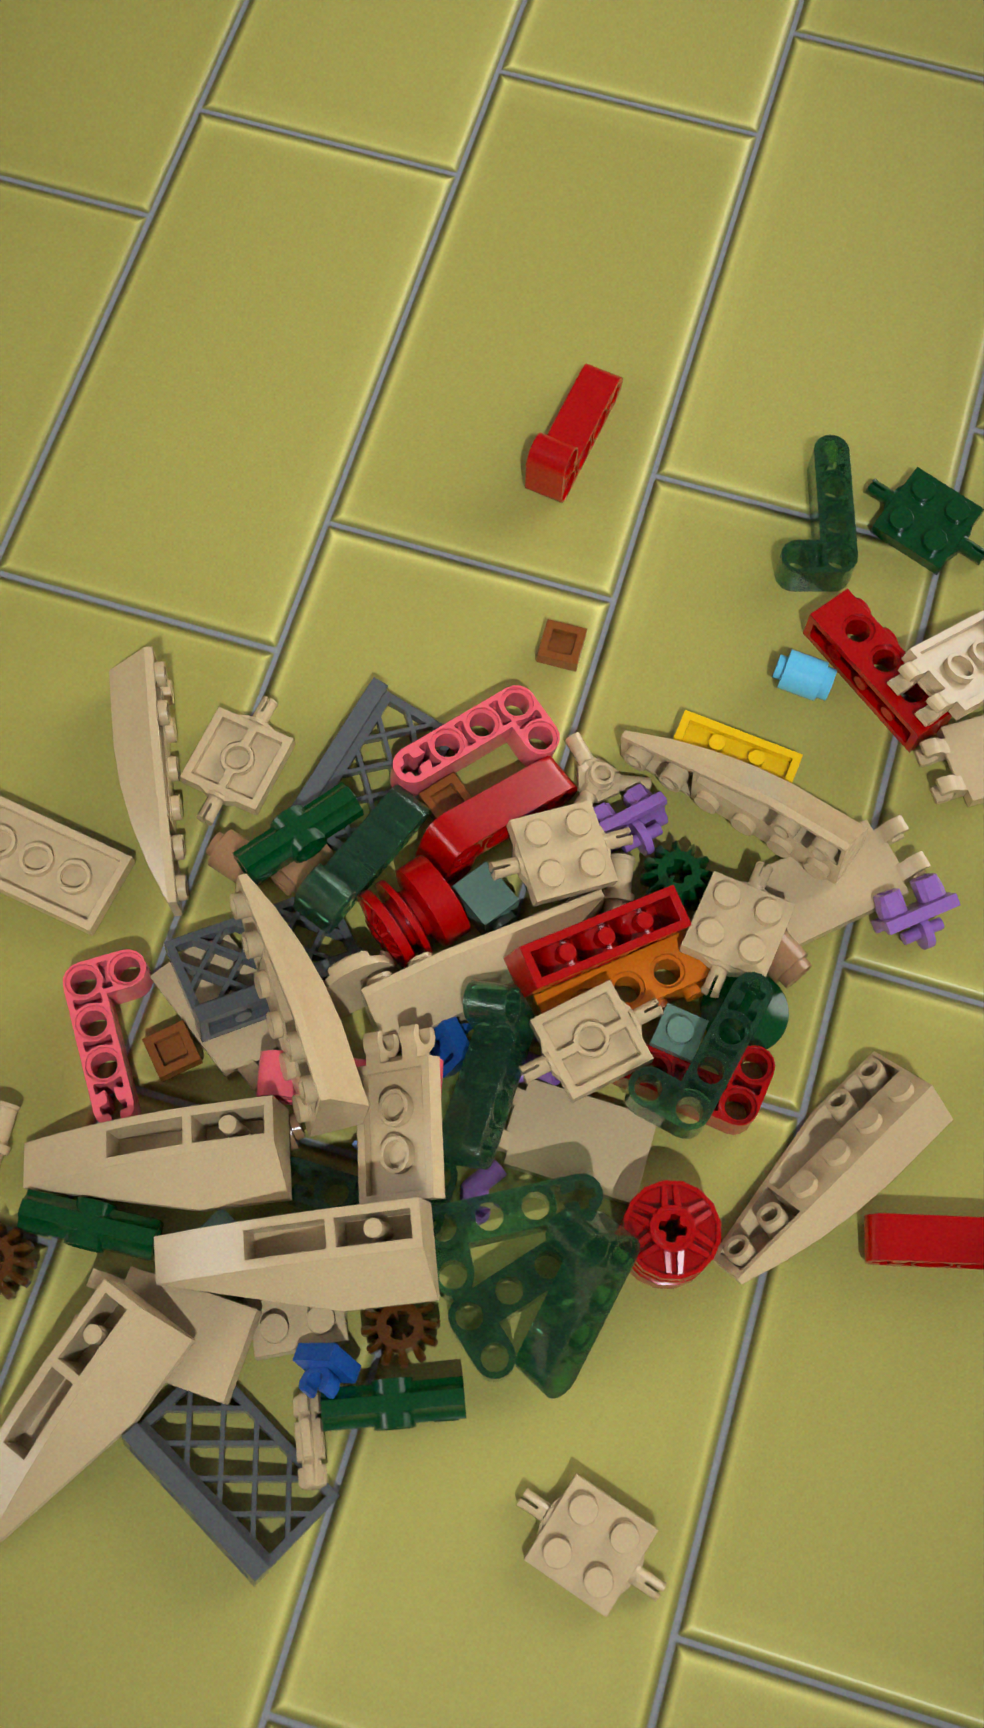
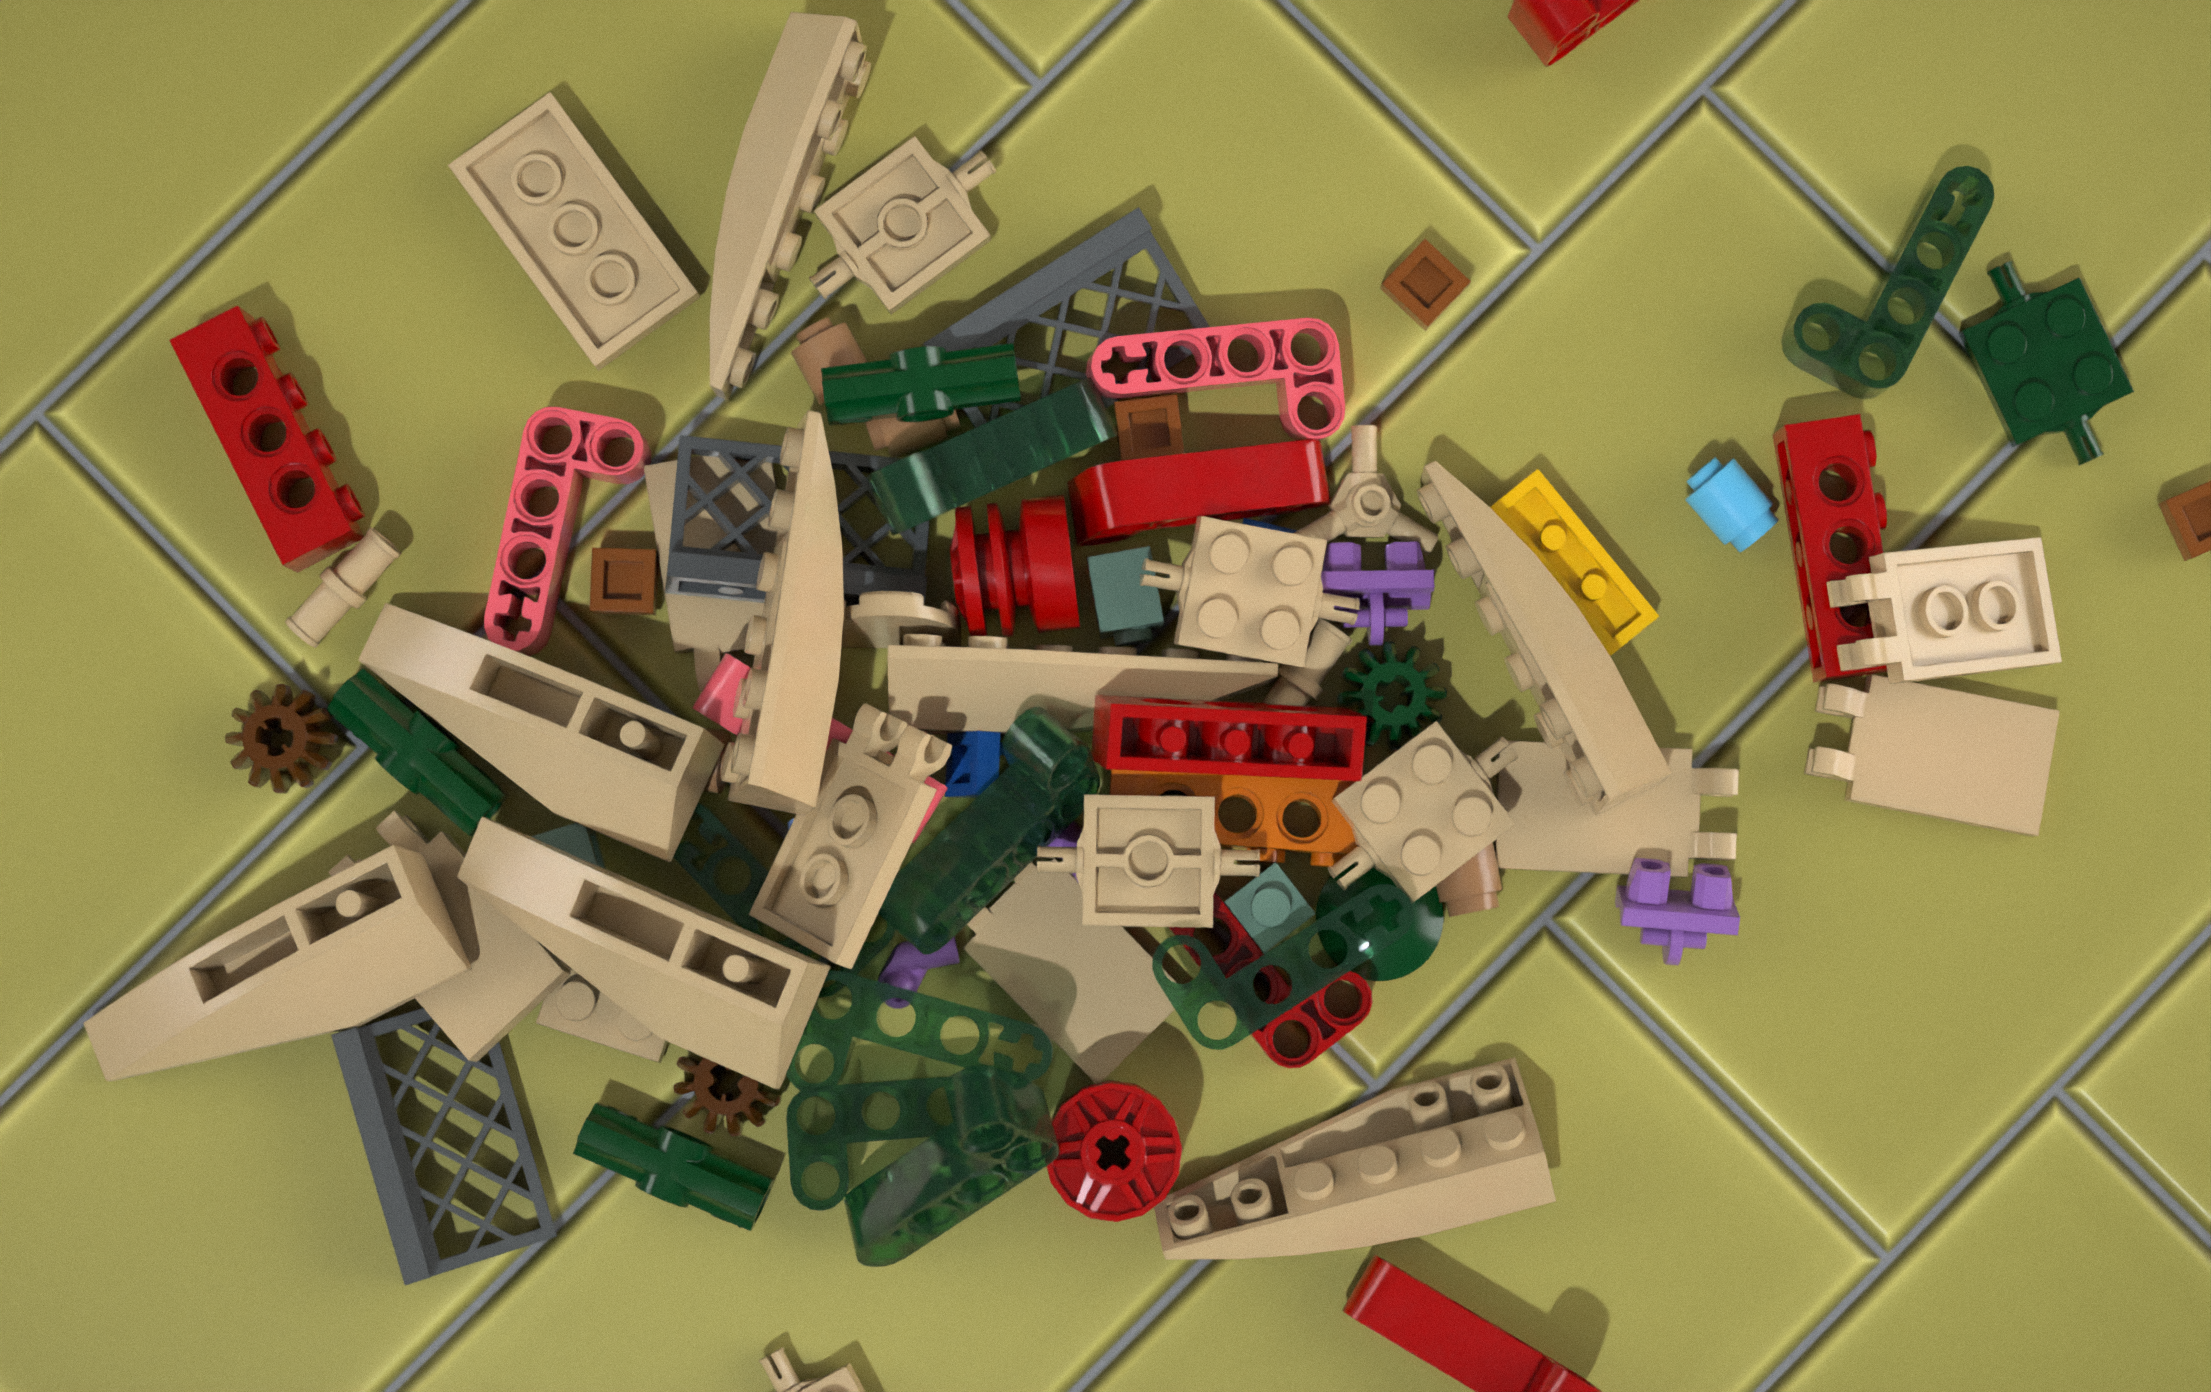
camera: 30 degrees right, 15 degrees up
blue tile [293,1343,361,1399] -> none
tan axle [293,1393,328,1490] -> none

